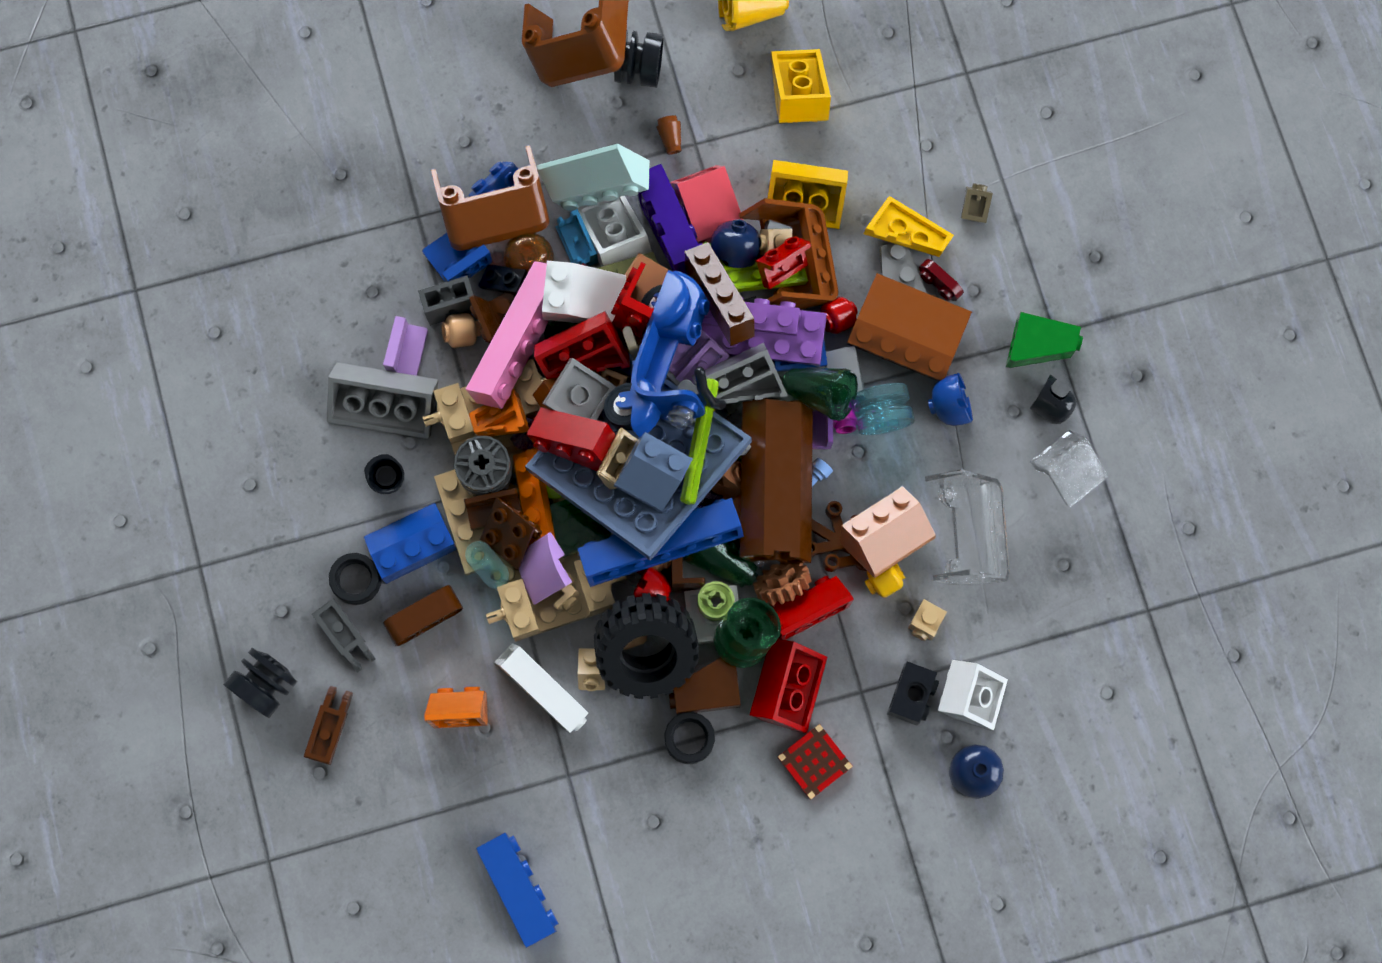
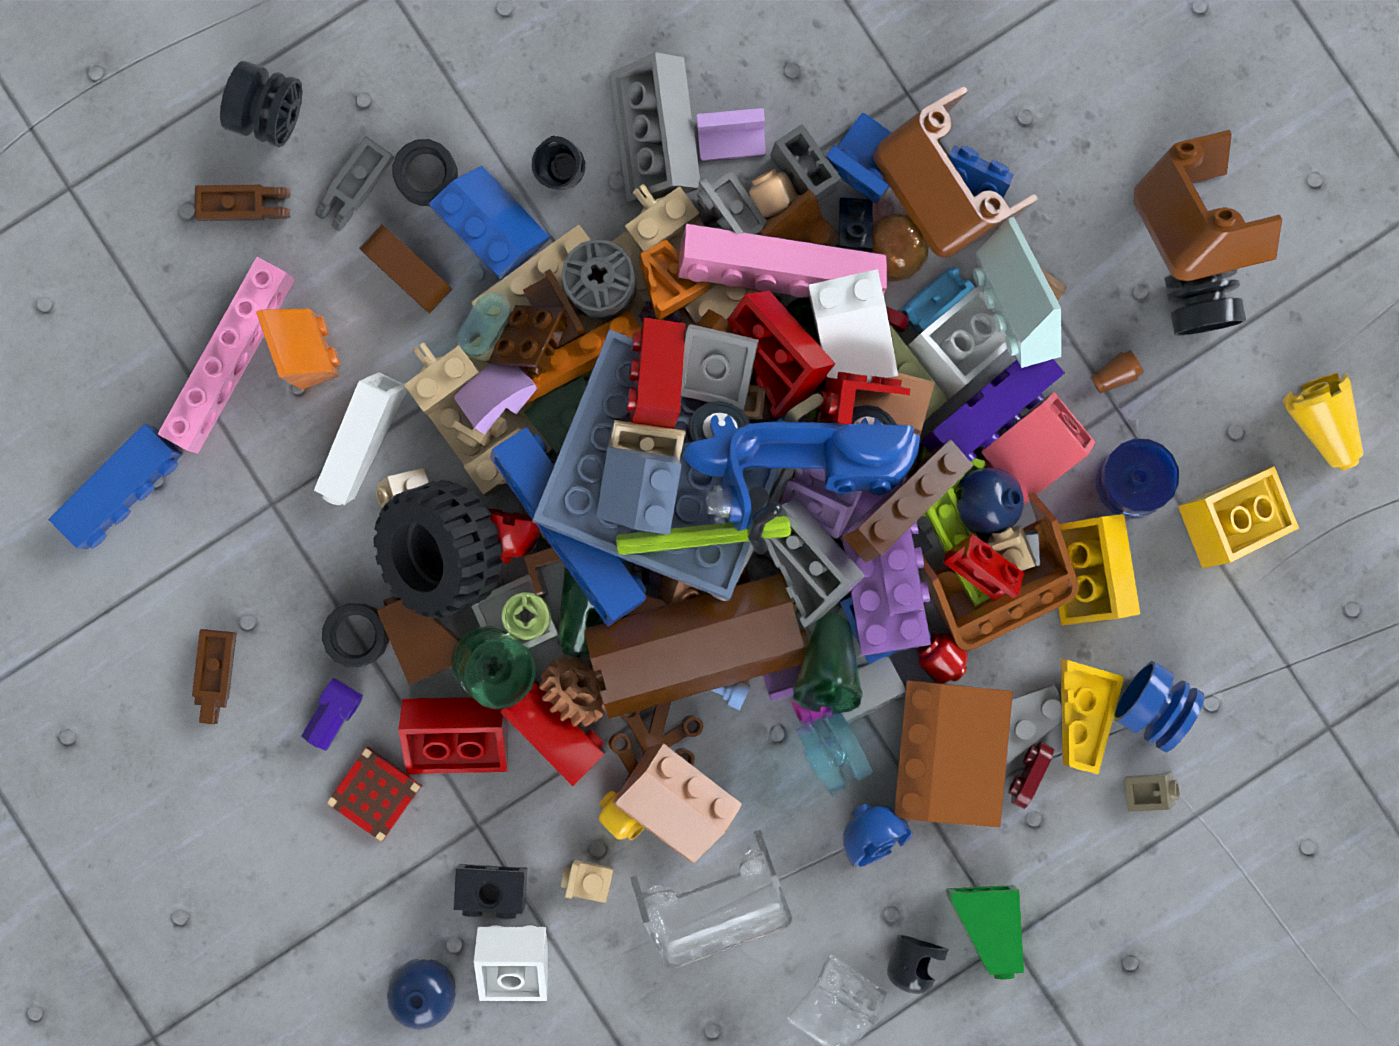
camera: 75 degrees right, 10 degrees up
none -> bright pink brick [158,257,295,454]
none -> reddish brown hinge [192,629,237,724]
none -> dark purple piece [301,678,363,751]
none -> light grey bracket [697,170,767,235]
none -> clear blue wheel [1096,439,1179,519]
none -> blue wheel [1114,661,1205,753]

